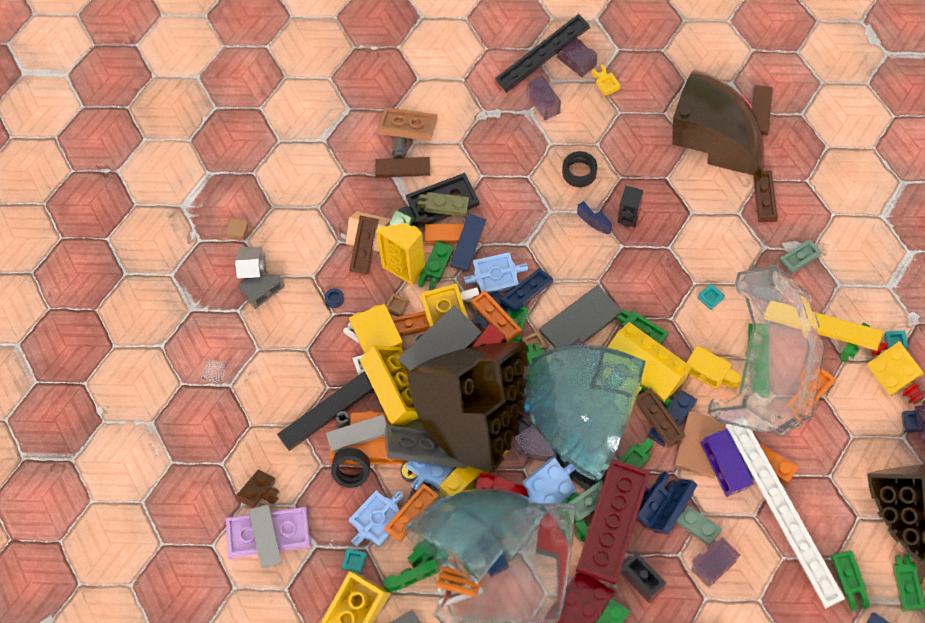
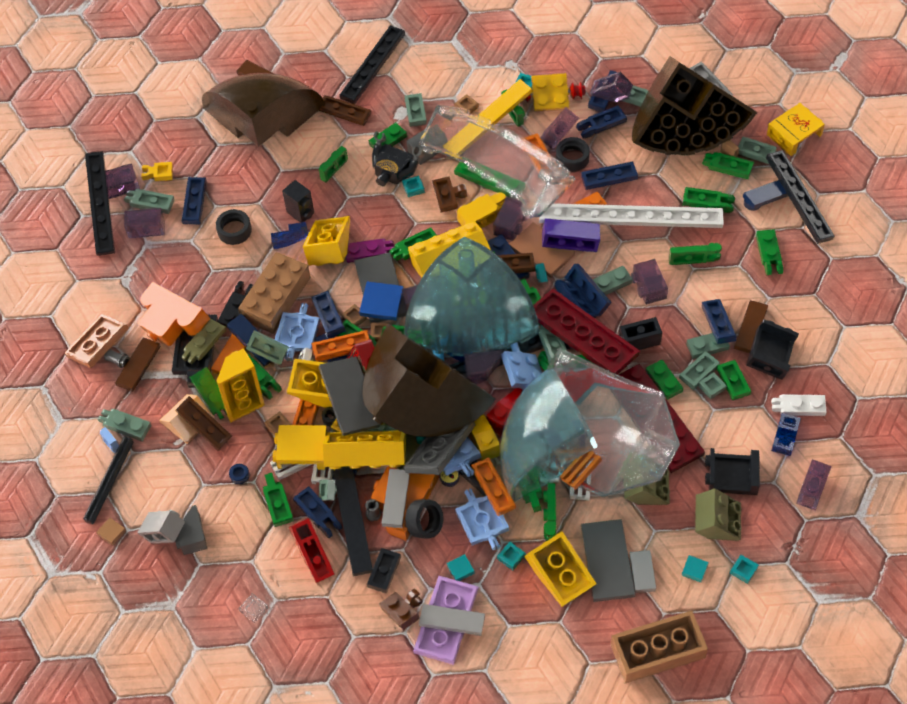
camera: 65 degrees left, 5 degrees down
none -> black axle [83,436,134,524]
none -> sand green hinge [97,409,152,442]
none -> light blue tile [100,427,119,453]
none -> sand green hinge [124,189,175,214]
none -> brick [138,282,211,346]
none -> dark blue tile [181,177,207,224]
none -> black hinge [217,281,253,328]
none -> medium nougat brick [238,252,311,334]
none -> sand green plate [246,331,289,365]
none -> green hinge [263,473,294,527]
none -> red slope [289,518,335,583]
none -> dark blue hinge [293,486,343,538]
none -> yellow slope [303,216,350,266]
none -> green plate [319,146,348,183]
none -> sand green plate [319,479,337,501]
none -> black tile [339,25,405,104]
none -> medium nougat tile [341,304,368,327]
none -> magenta hinge [346,238,394,263]
none -> blue tile [359,281,404,321]
none -> black plate [367,548,401,593]
none -> green plate [368,122,407,148]
none -> black torso [372,131,425,187]
none -> reddish brown plate [432,176,467,213]
none -> teal tile [447,554,475,581]
none -> medium nougat tile [454,94,479,117]
none -> clear purple brick [493,197,529,241]
none -> teal tile [535,263,548,283]
none -> brick [540,107,579,150]
none -> black tyre [556,137,590,172]
none -> dark blue hinge [576,106,627,139]
none -> dark blue plate [581,161,638,190]
none -> green hinge [669,243,722,265]

